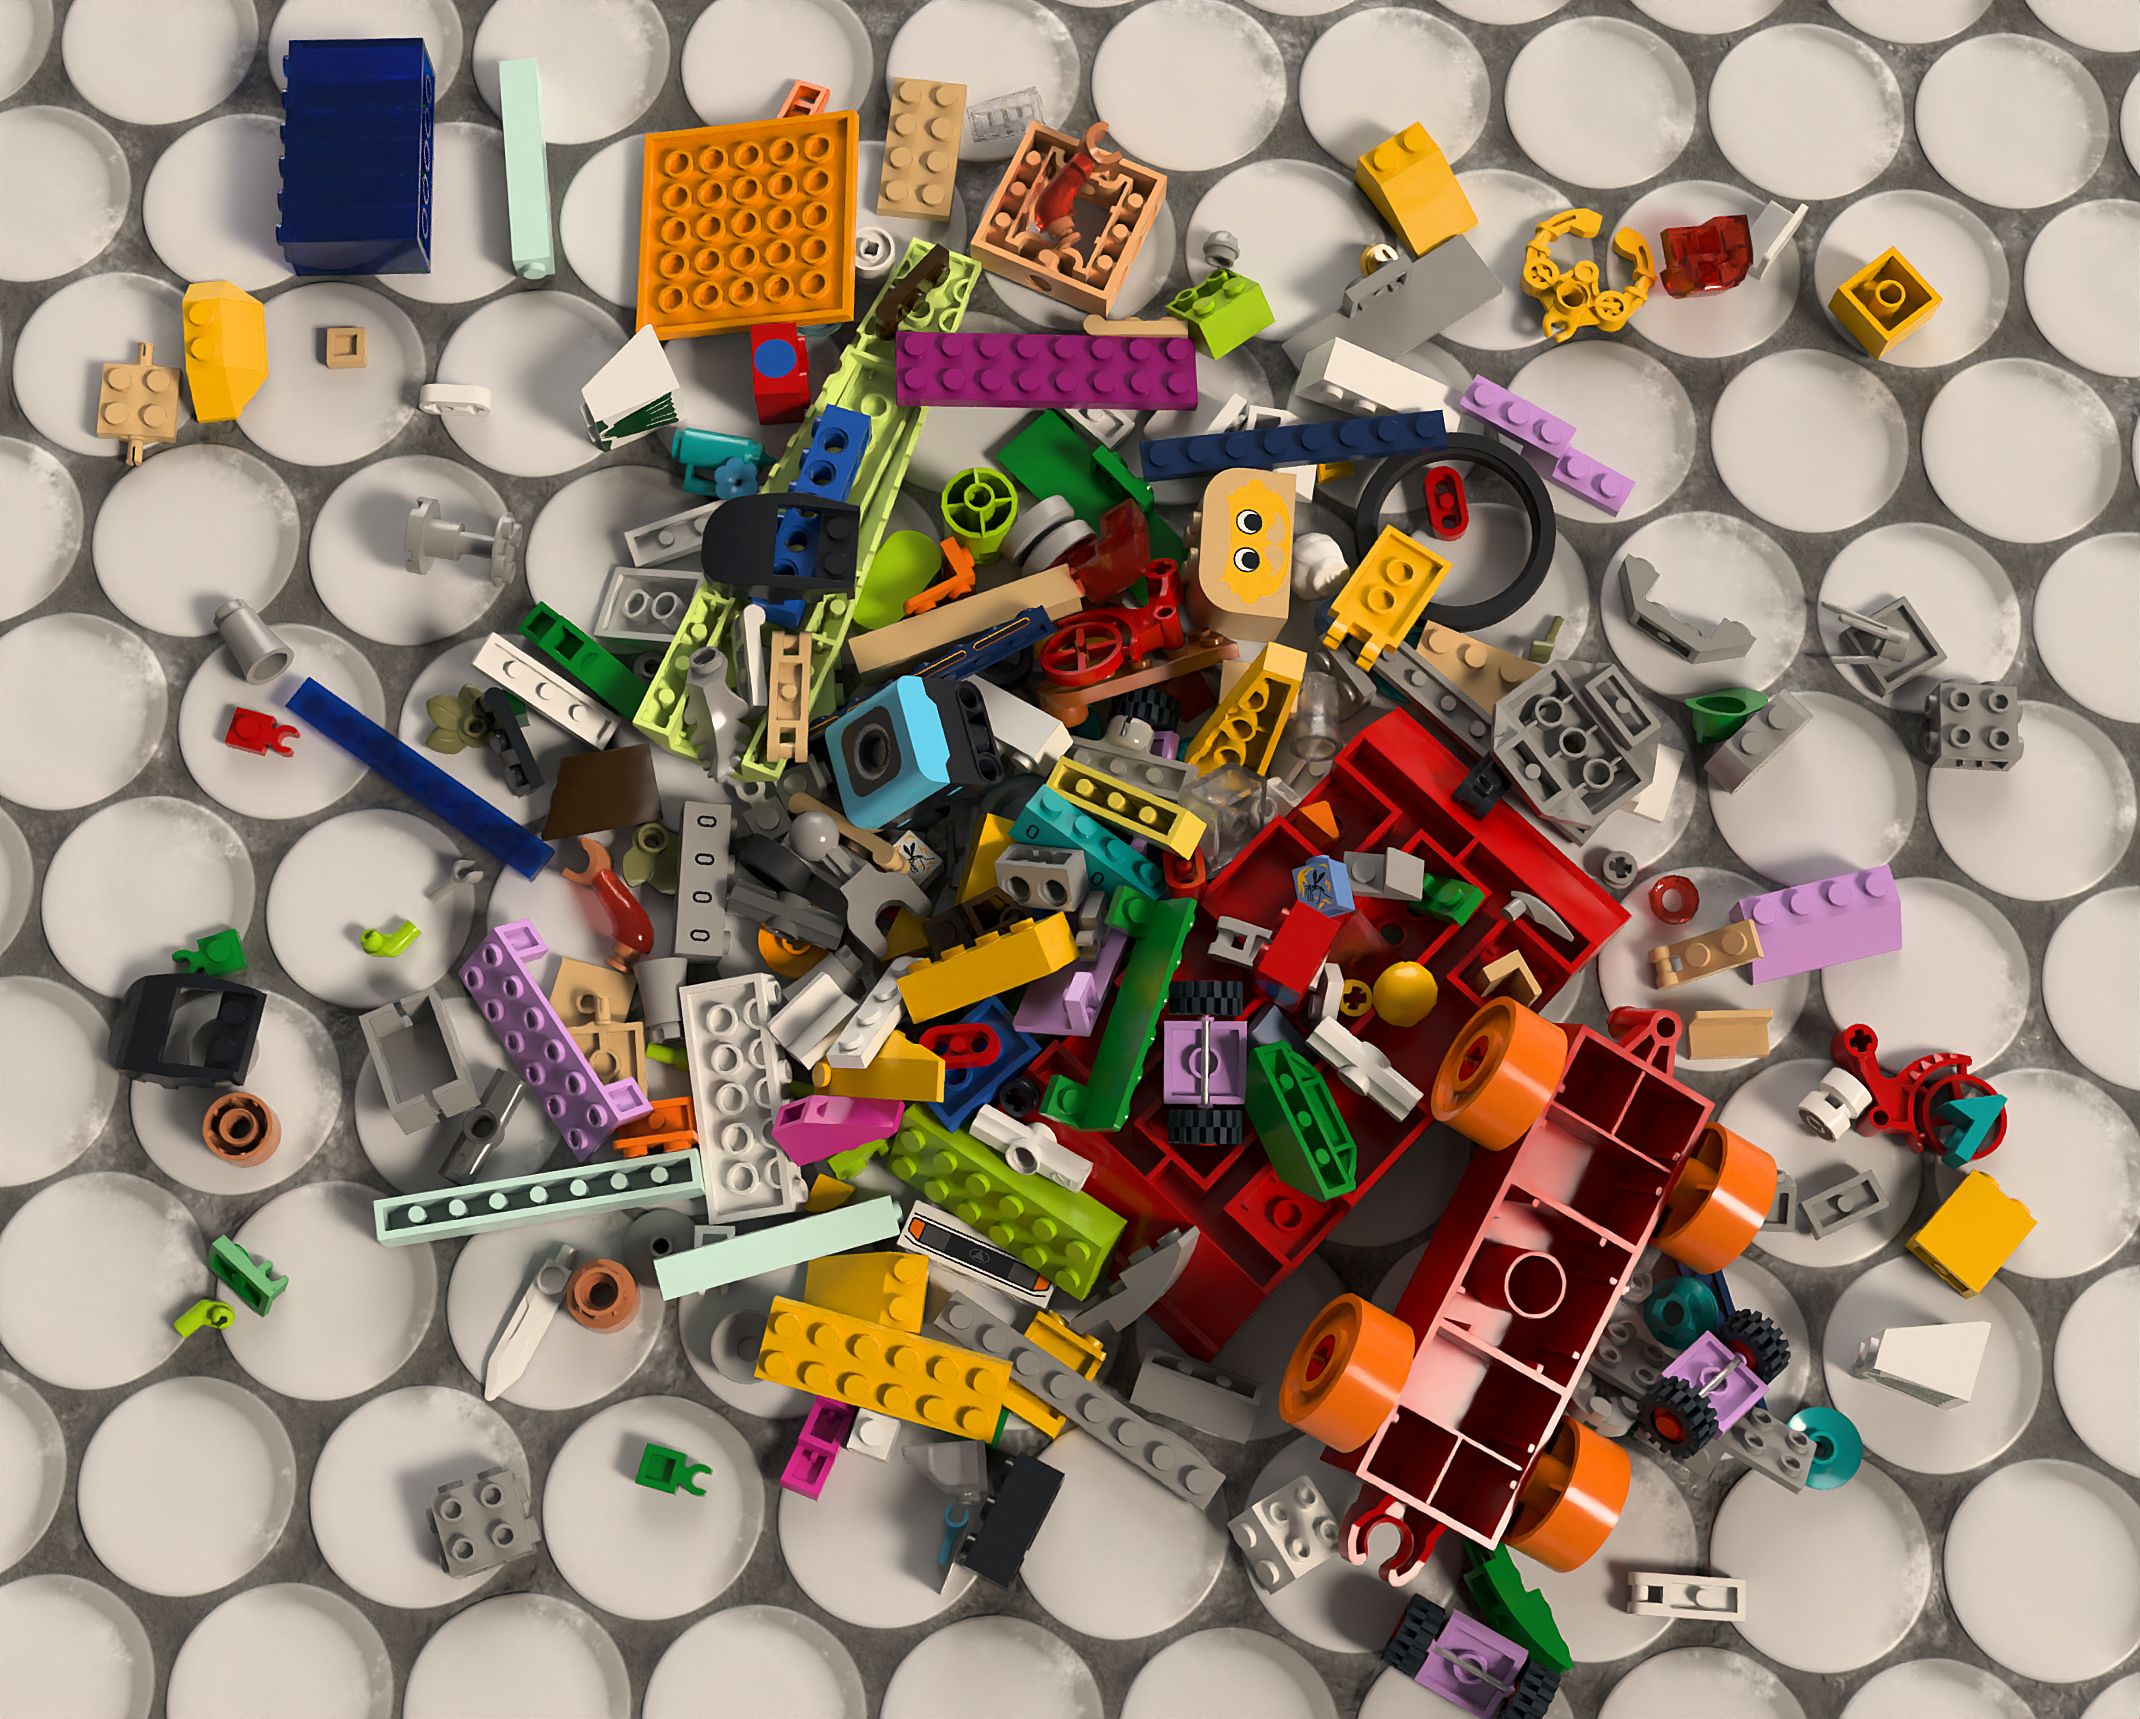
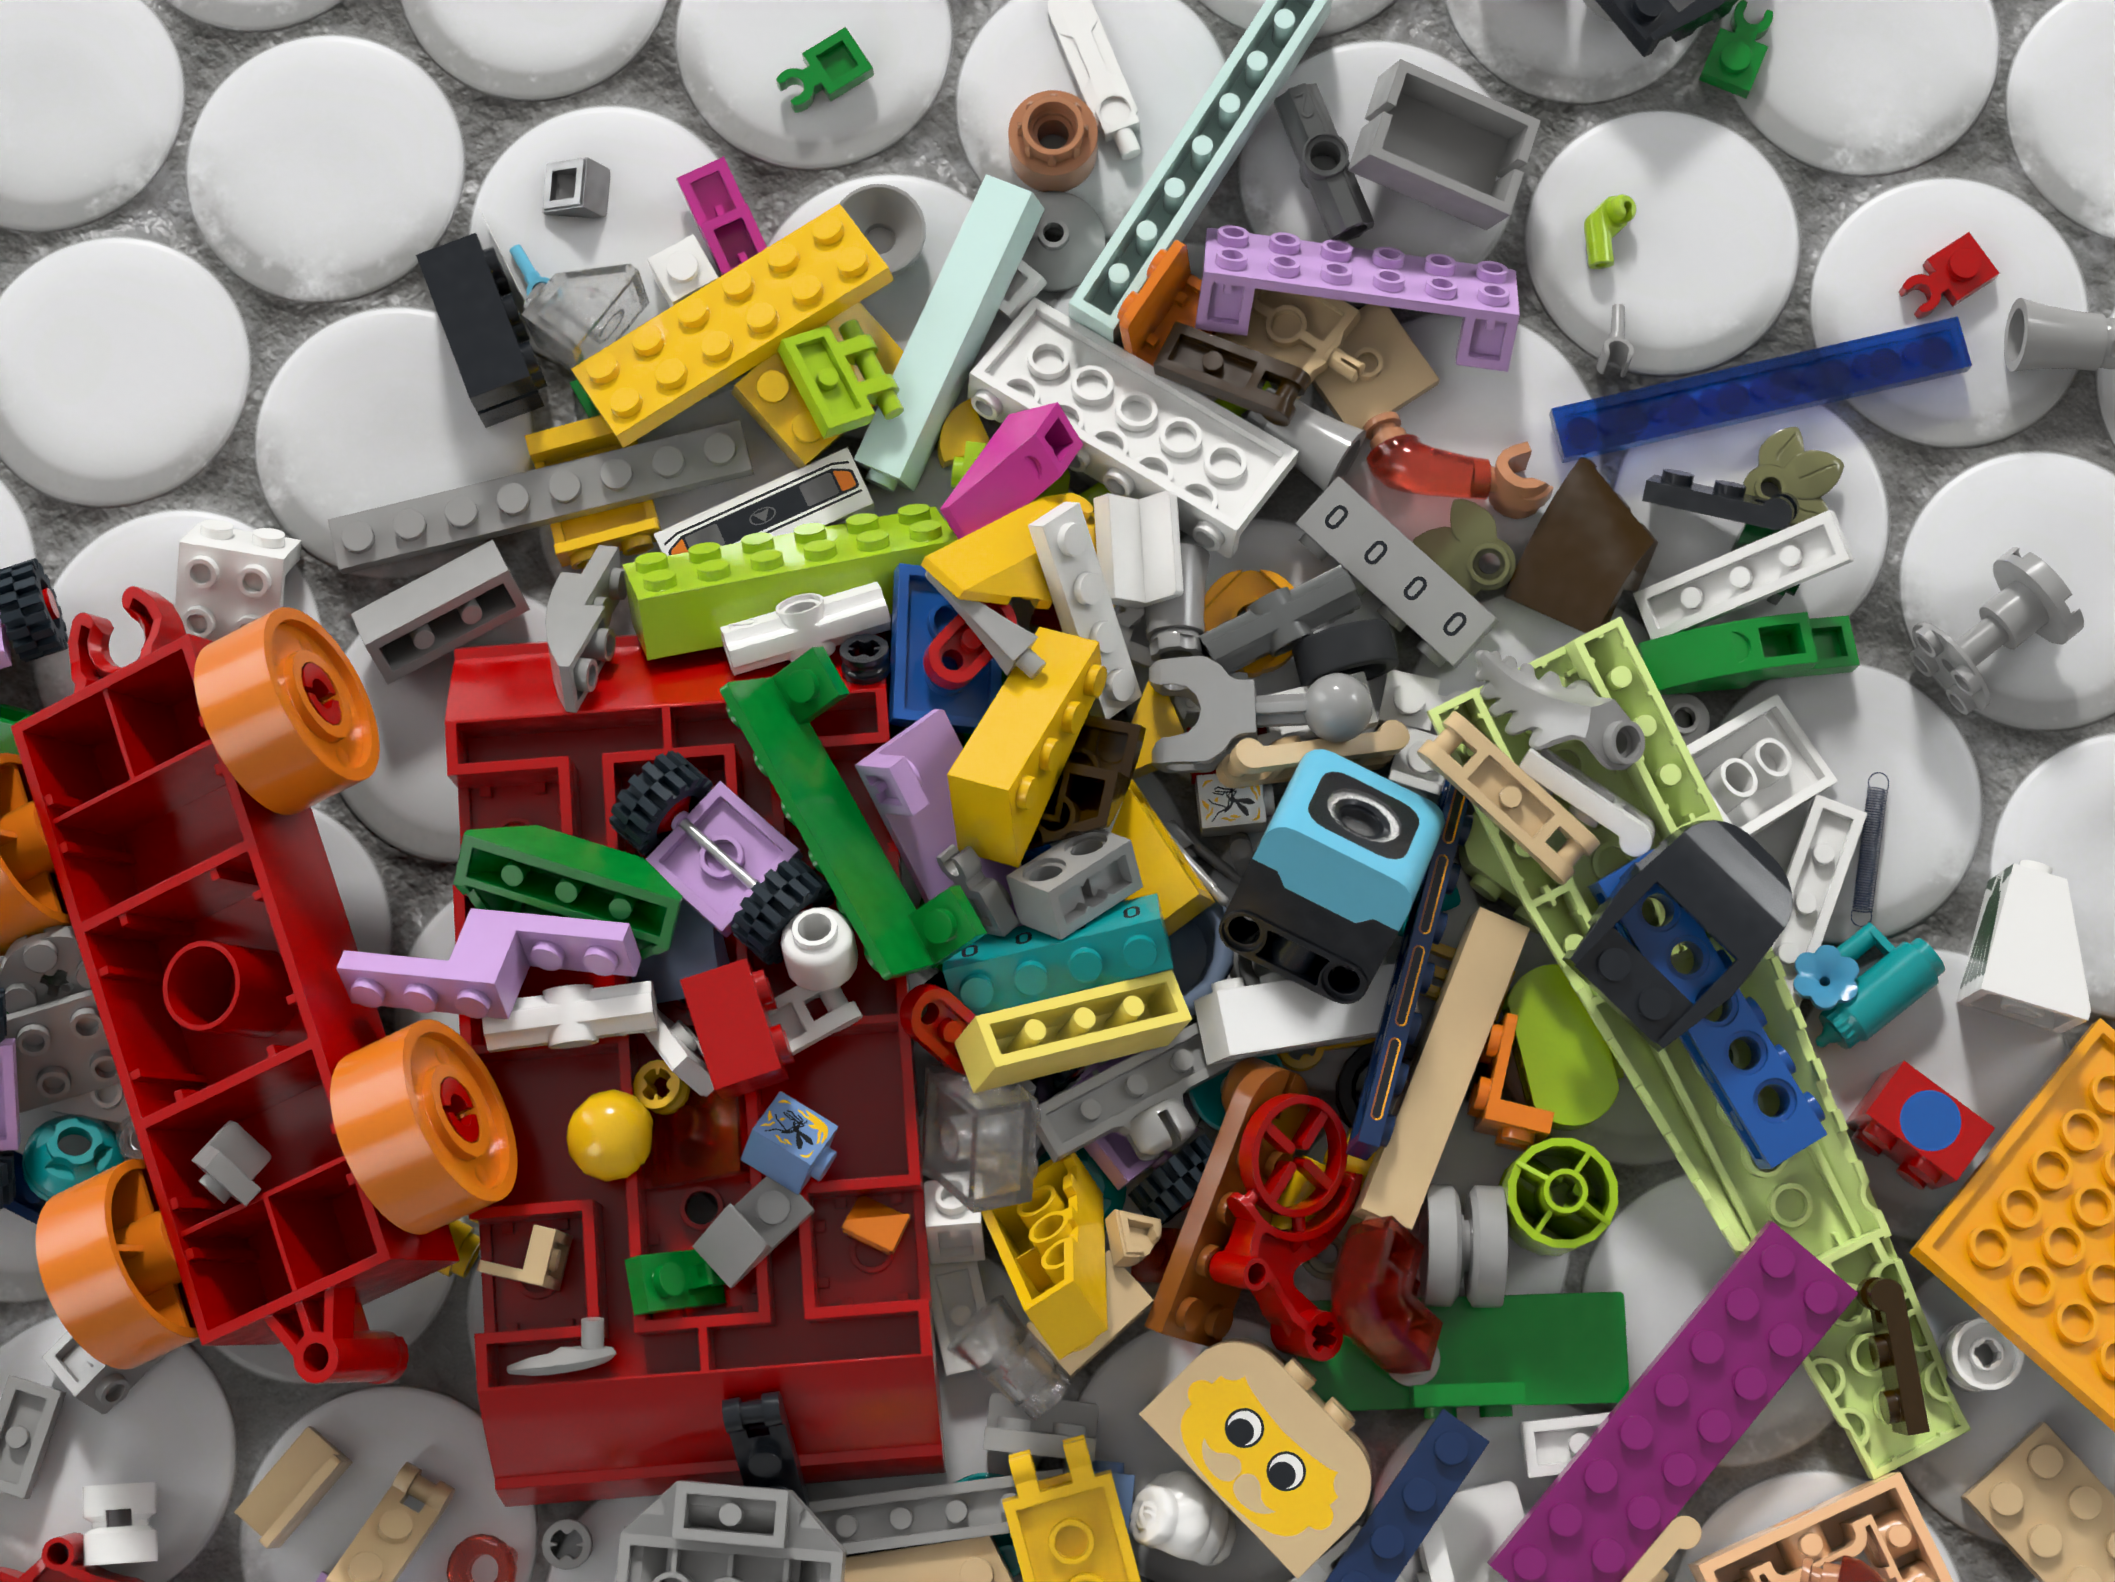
camera: 135 degrees right, 5 degrees up
none -> light grey bracket [191,1120,271,1206]
none -> lavender bracket [336,908,642,1019]
none -> flat silver slope [542,157,610,218]
none -> lime plate [777,319,904,439]
none -> white head [780,907,858,992]
none -> light grey piece [925,571,1046,679]
none -> tan tile [1105,1209,1162,1267]
none -> dark brown plate [1154,321,1311,426]
none -> dark blue piece [1851,772,1889,927]

